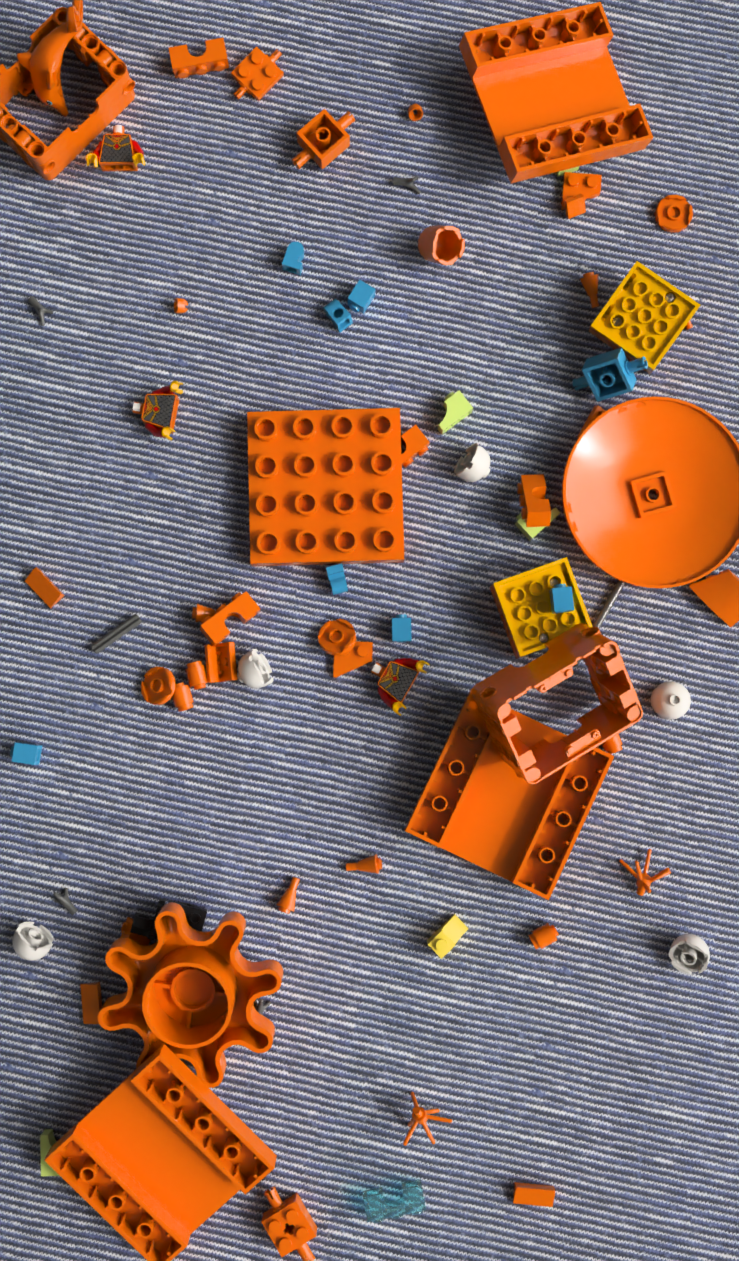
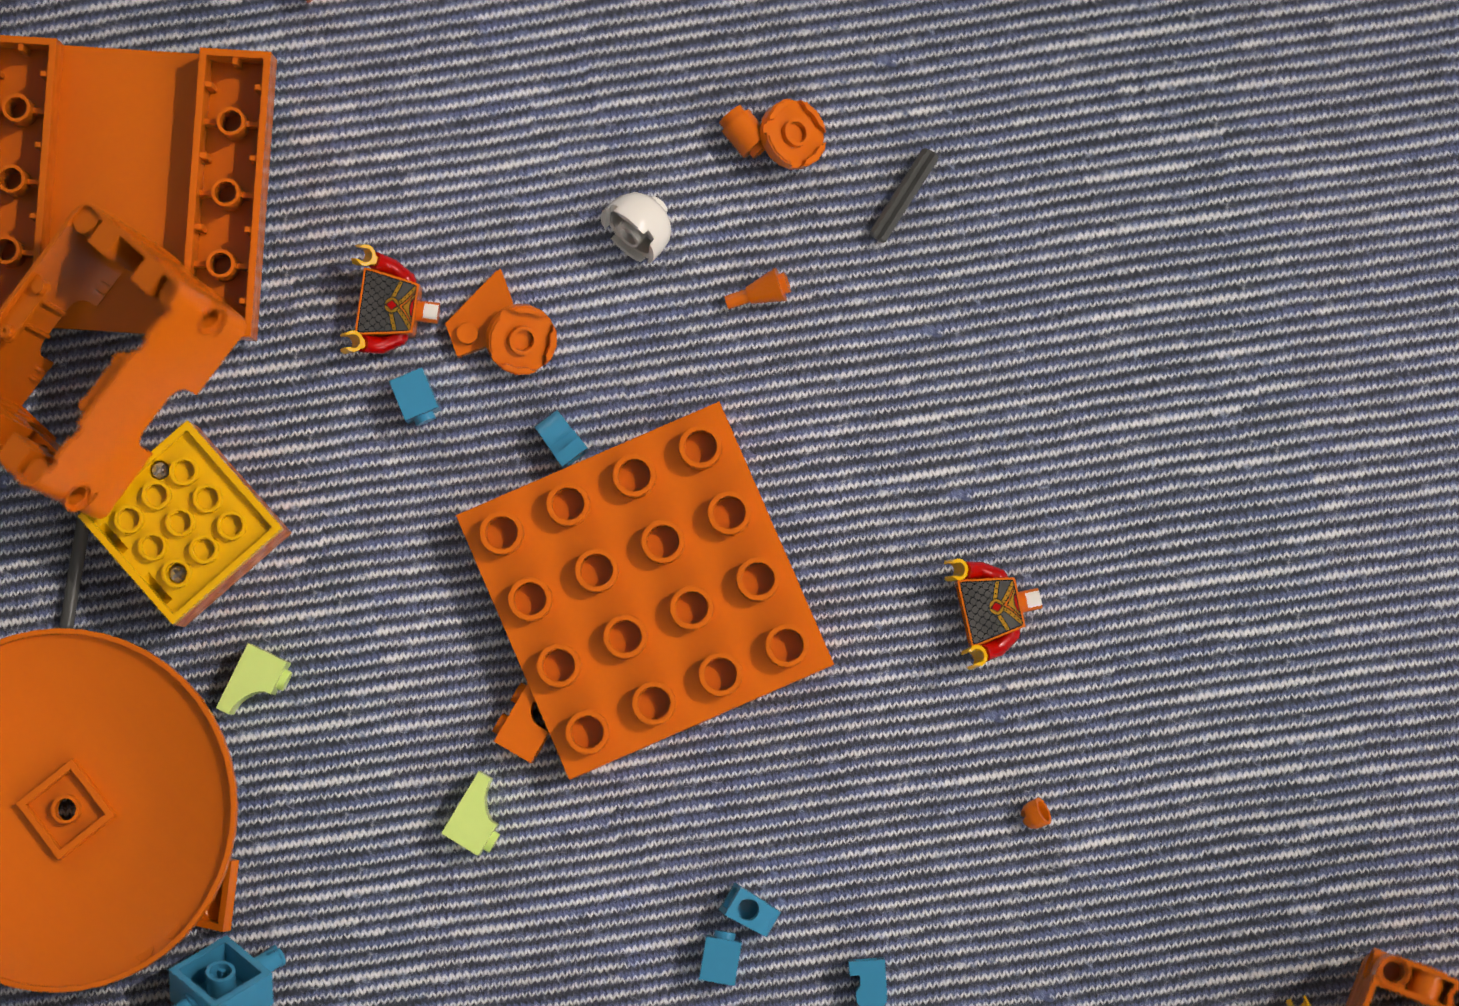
camera: 160 degrees right, 0 degrees up
orange slope [25,567,65,608] -> none
dark grey bar [28,296,53,326] -> none
orange brick [186,661,208,690] -> none
orange arch [200,591,260,647] -> none
orange bracket [204,642,237,683] -> none
white cylinder [454,443,490,482] -> none
orange arch [517,474,551,527] -> none
dark azure brick [549,583,574,614] -> none

